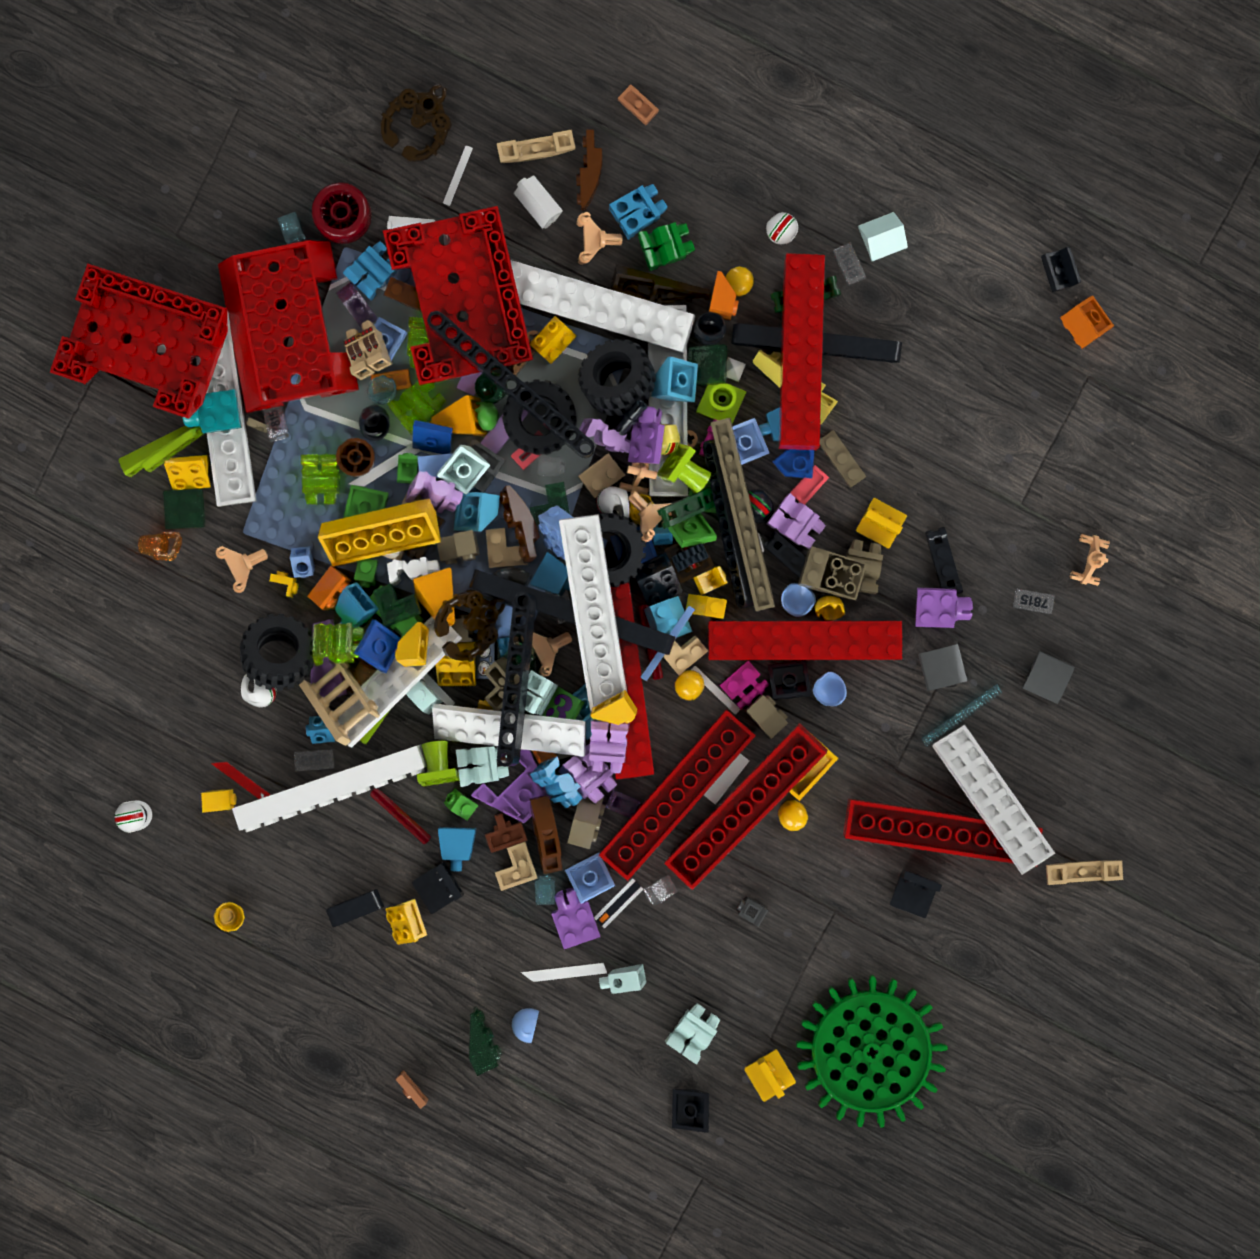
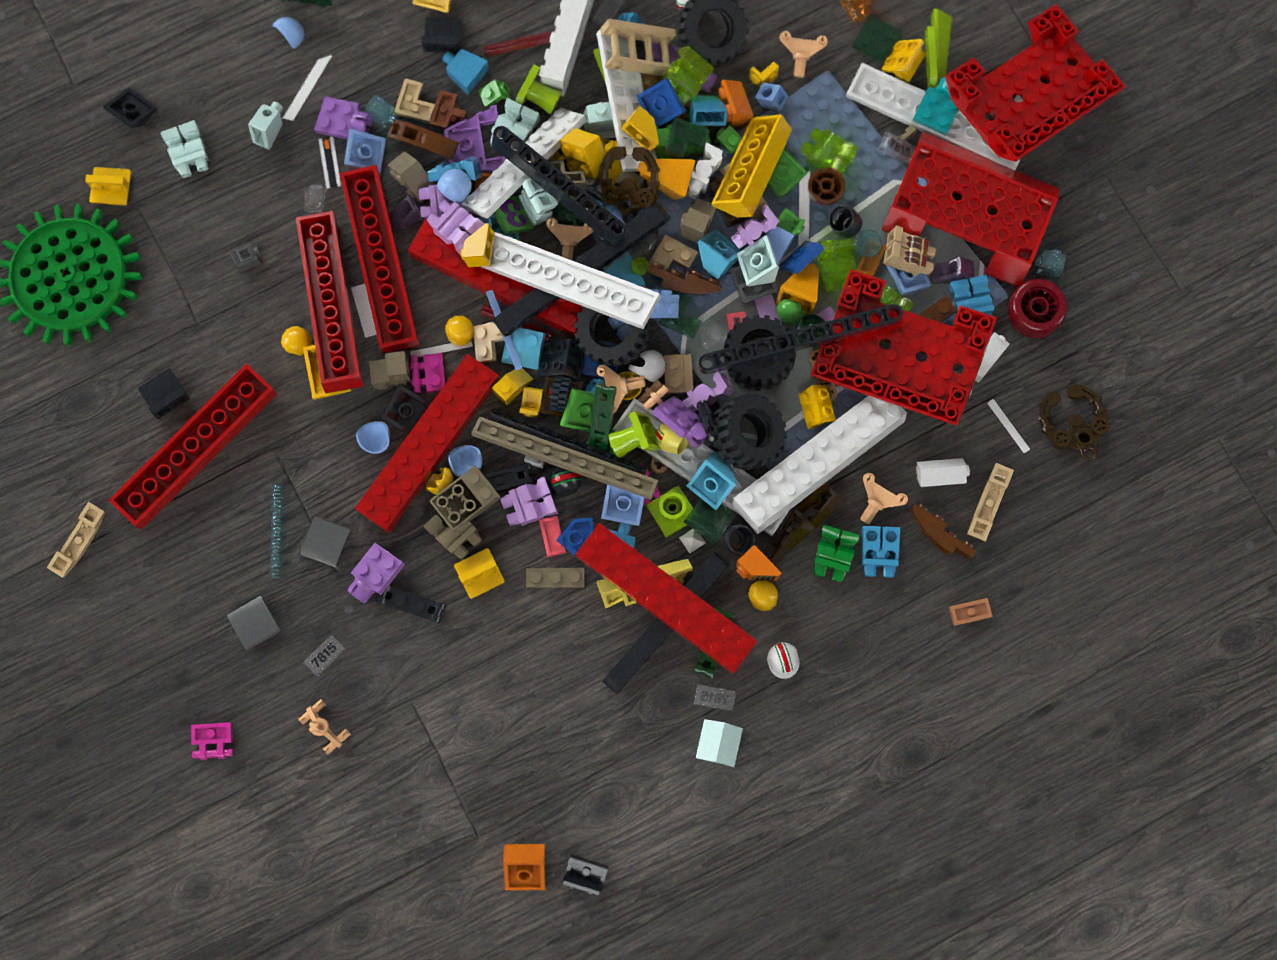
camera: 120 degrees right, 10 degrees down
white plate [932,725,1055,875] -> none
none -> dark pink plate [191,722,233,760]
none -> light blue helmet [437,169,471,203]
none -> yellow slope [559,128,605,179]
none -> clear neon green plate [631,257,649,275]

